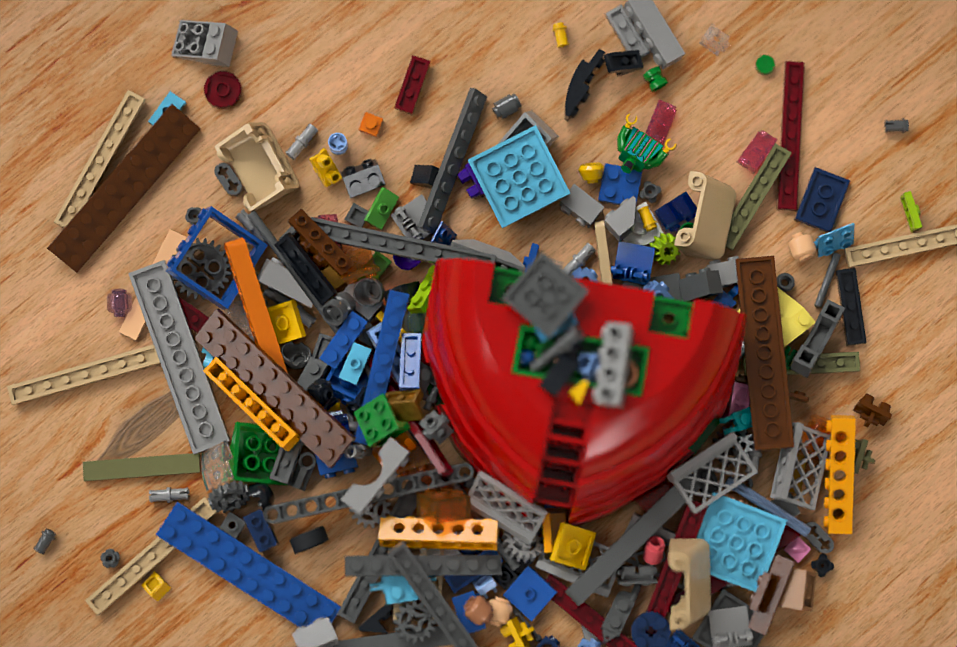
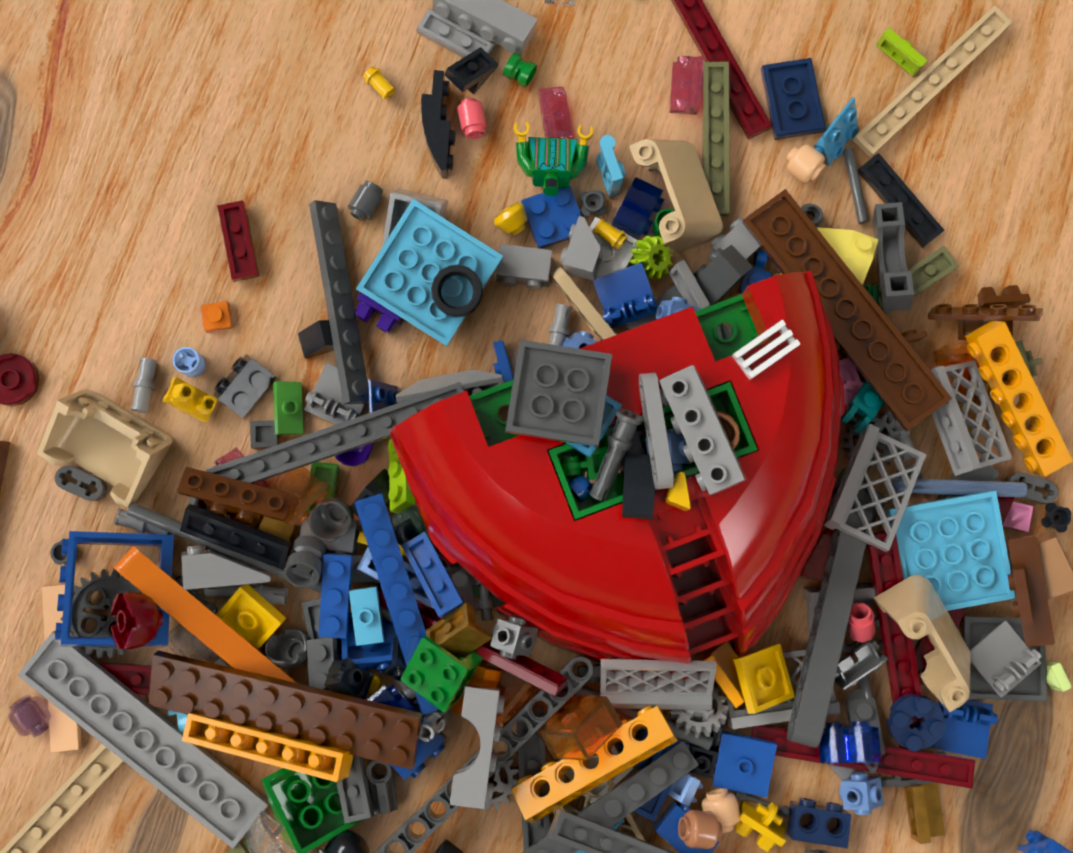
camera: 35 degrees left, 0 degrees up
none -> dark red cylinder [111,592,163,650]
none -> black tile [393,518,420,545]
none -> black tyre [431,265,483,318]
none -> coral brick [457,98,487,139]
none -> medium azure plate [596,135,625,198]
none -> light grey beam [639,372,674,490]
none -> light grey tile [669,260,710,309]
none -> white tile [732,320,800,380]
none -> clear blue brick [819,721,881,764]
none -> reddish brown bracket [928,304,1043,340]

